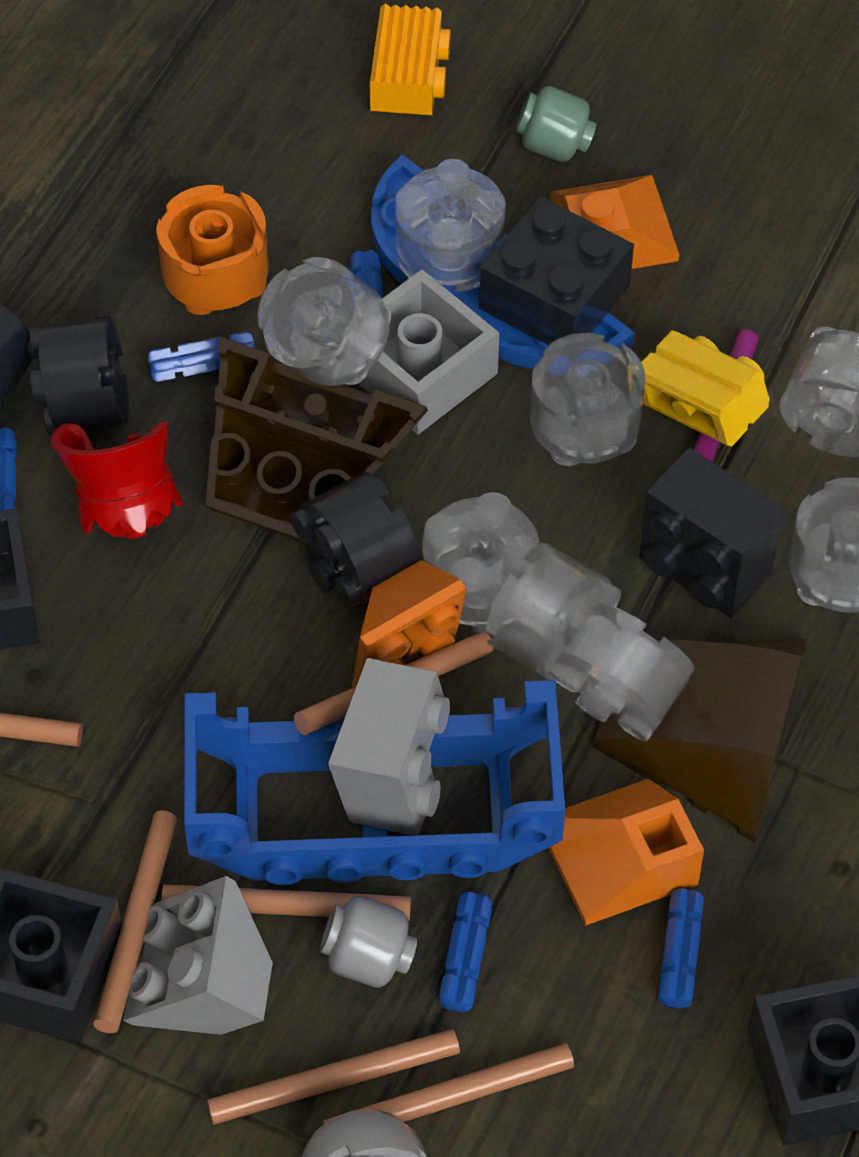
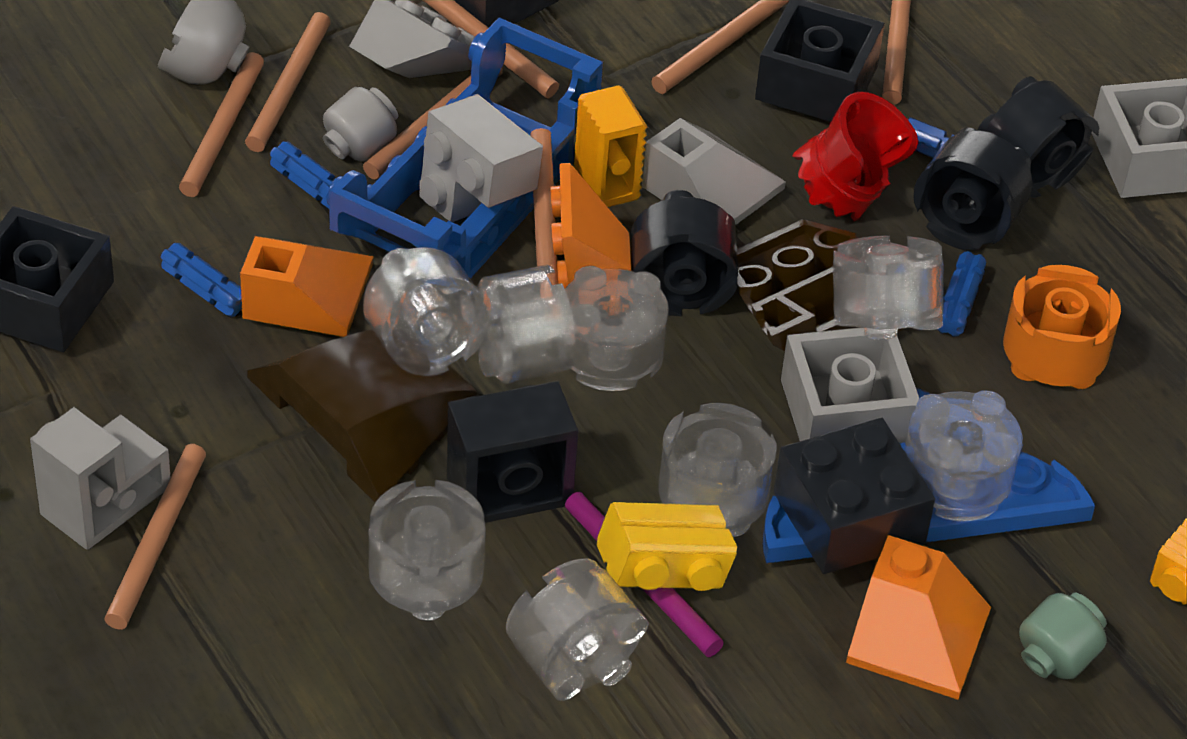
camera: 120 degrees right, 10 degrees down
none -> light orange brick [574,85,648,207]
none -> light grey slope [642,118,786,225]

